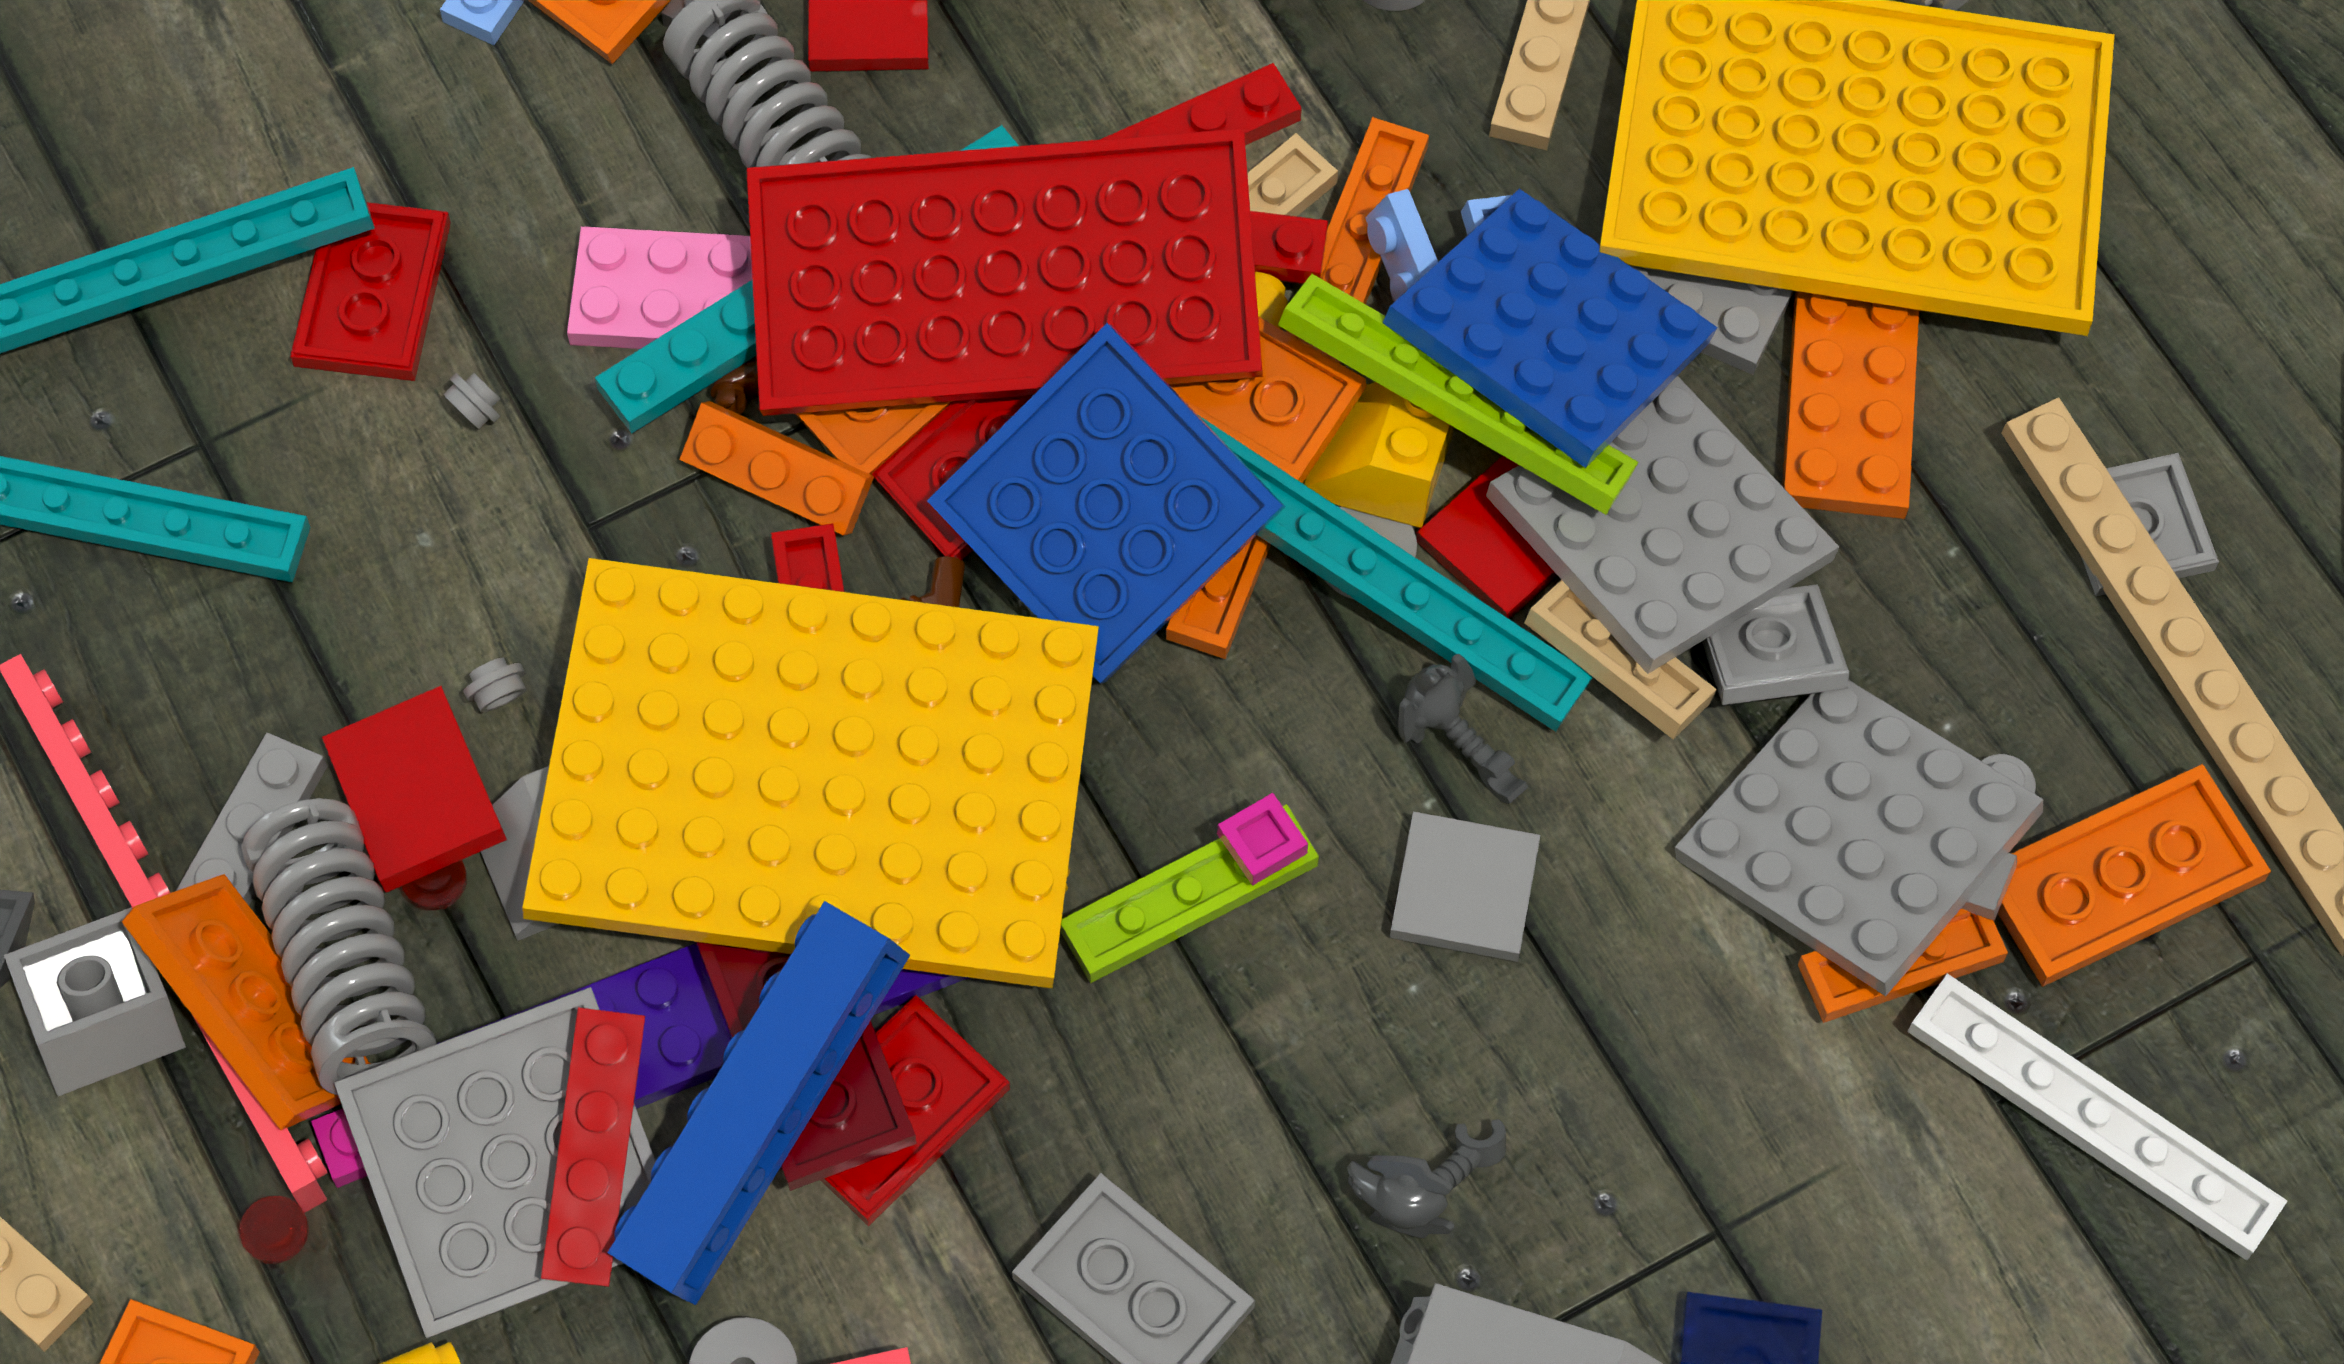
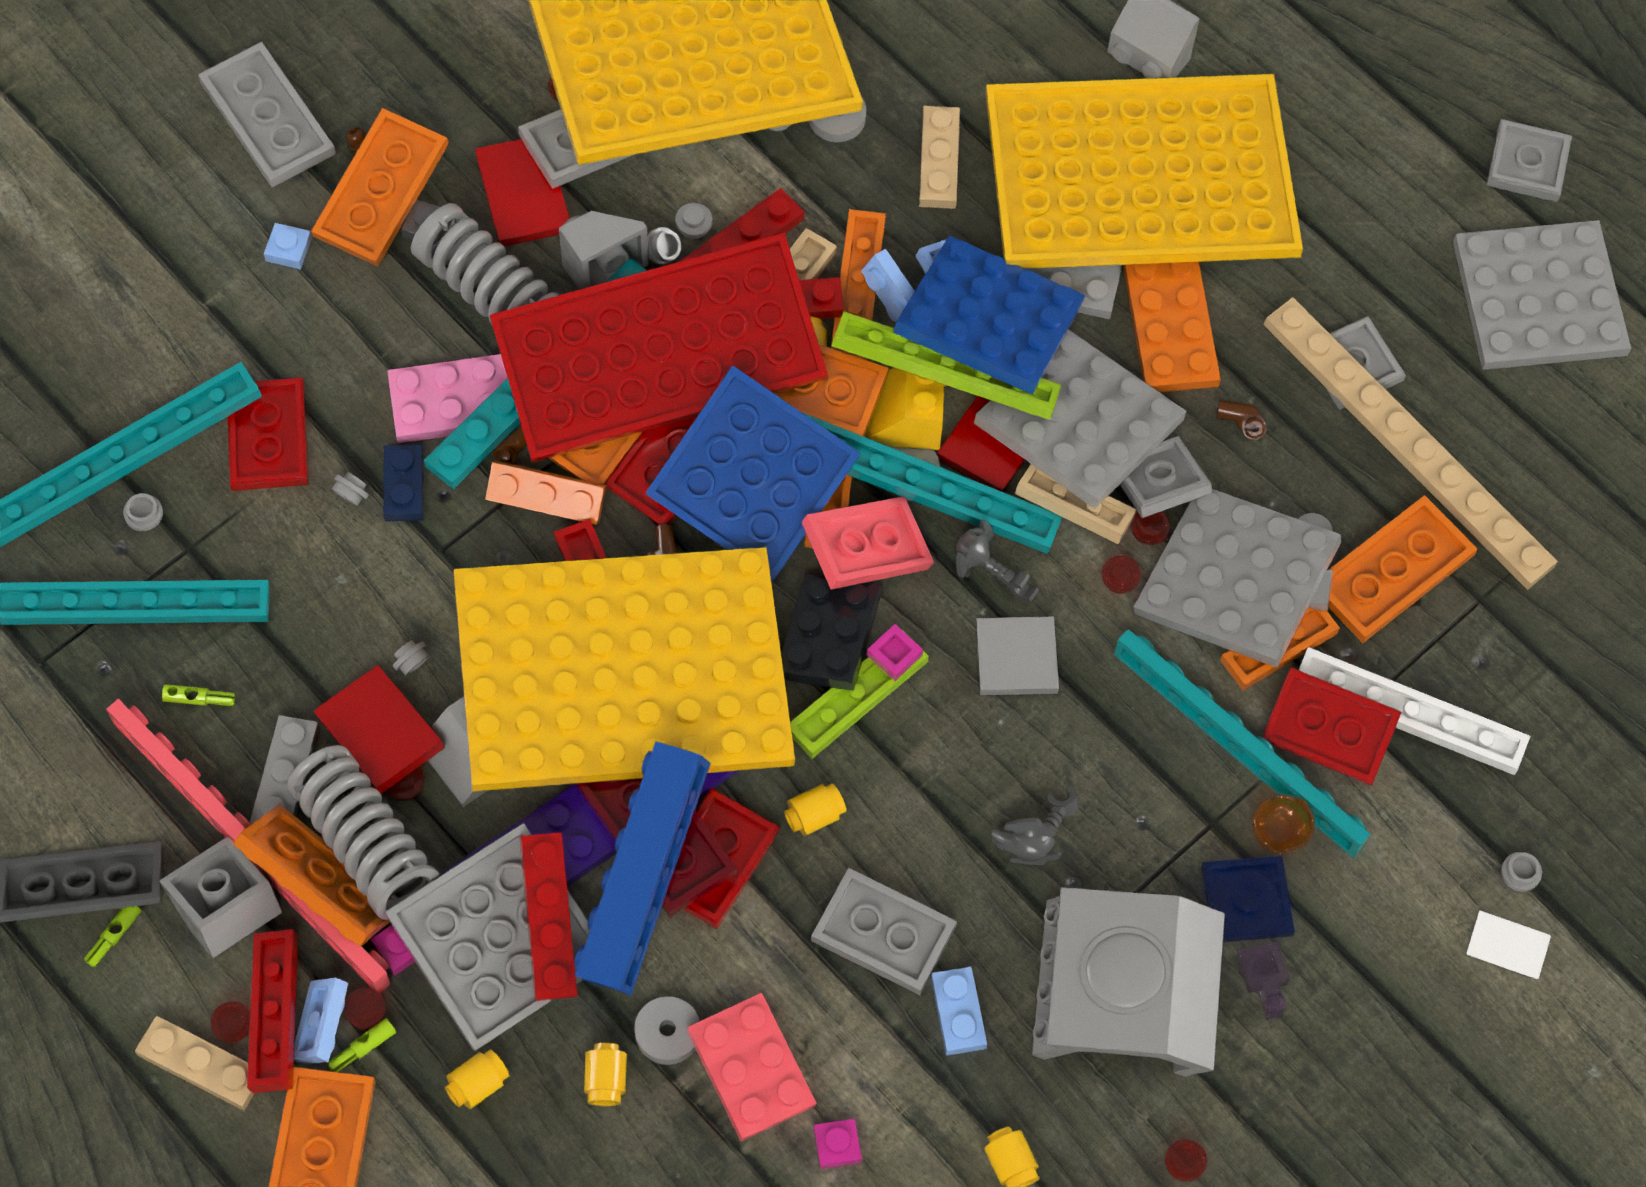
camera: 15 degrees left, 0 degrees up
none -> light grey plate [123,493,163,531]
none -> lime pin [162,684,235,706]
none -> clear red plate [210,1001,250,1043]
none -> red plate [247,929,298,1094]
none -> light blue plate [294,978,348,1065]
none -> lime pin [327,1018,397,1072]
none -> dark blue plate [383,445,423,521]
none -> light grey slope [559,211,649,290]
none -> light grey plate [647,227,681,265]
none -> light grey plate [675,203,712,239]
none -> black plate [781,573,882,691]
none -> yellow brick [784,783,847,836]
none -> coral plate [802,497,934,589]
none -> clear red plate [1102,556,1141,594]
none -> teal plate [1114,629,1370,859]
none -> clear red plate [1131,511,1170,545]
none -> reddish brown arm [1216,400,1267,440]
none -> clear orange hair [1252,794,1315,855]
none -> red tile [1262,667,1402,786]

